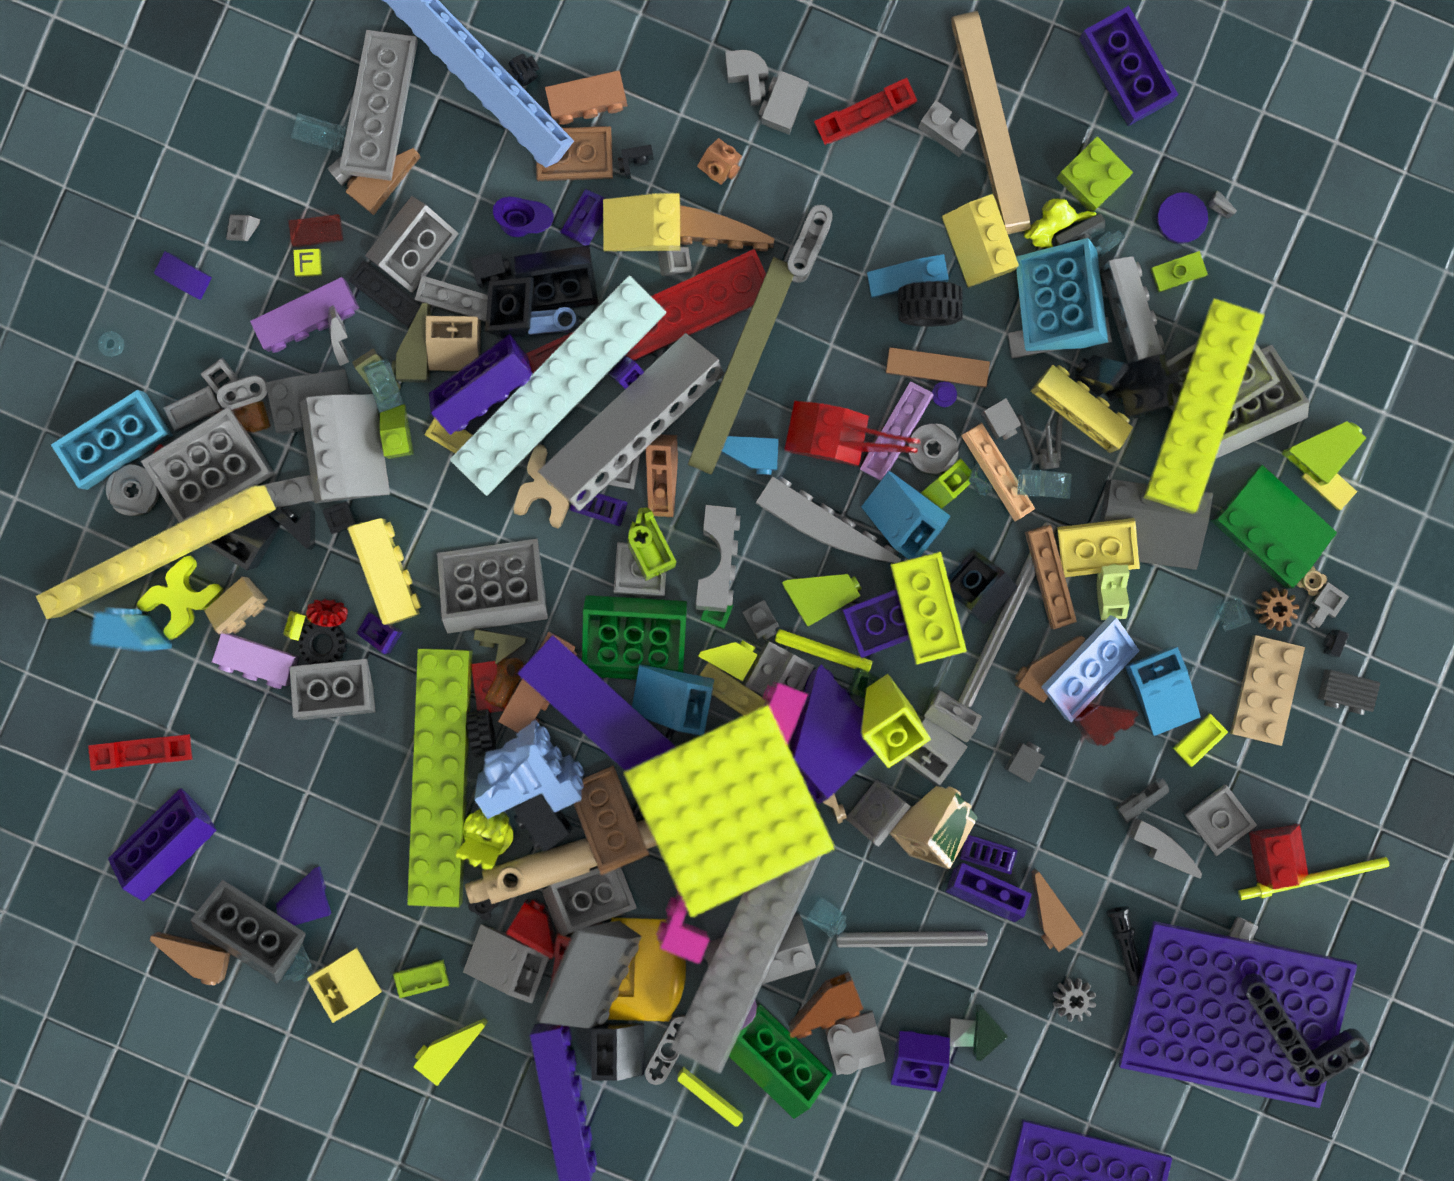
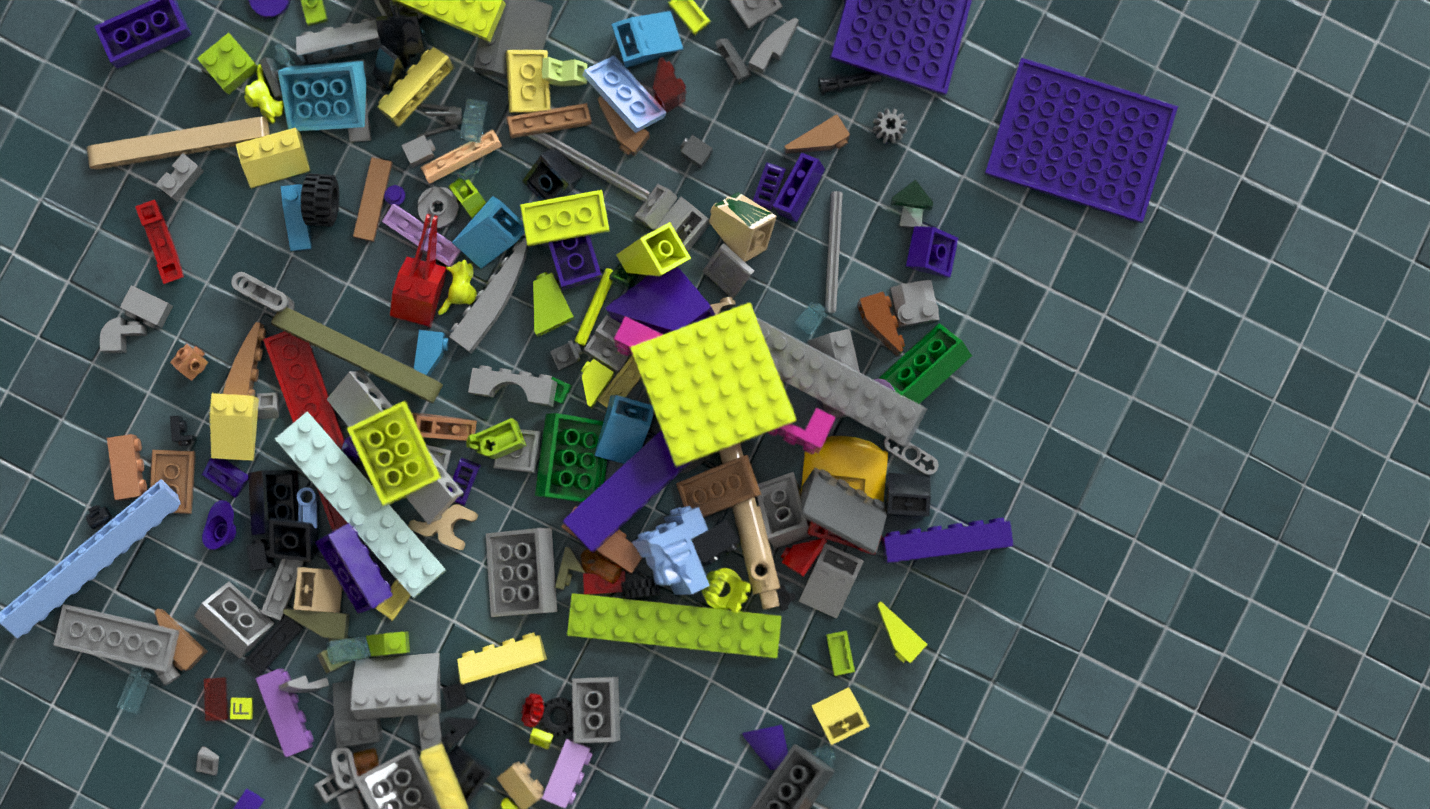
camera: 85 degrees left, 5 degrees down
dark purple slope [356,612,403,654] -> none
neon yellow tile [677,1067,743,1127] -> none
none -> neon yellow slope [347,401,441,506]
none -> neon yellow animal [438,260,477,315]

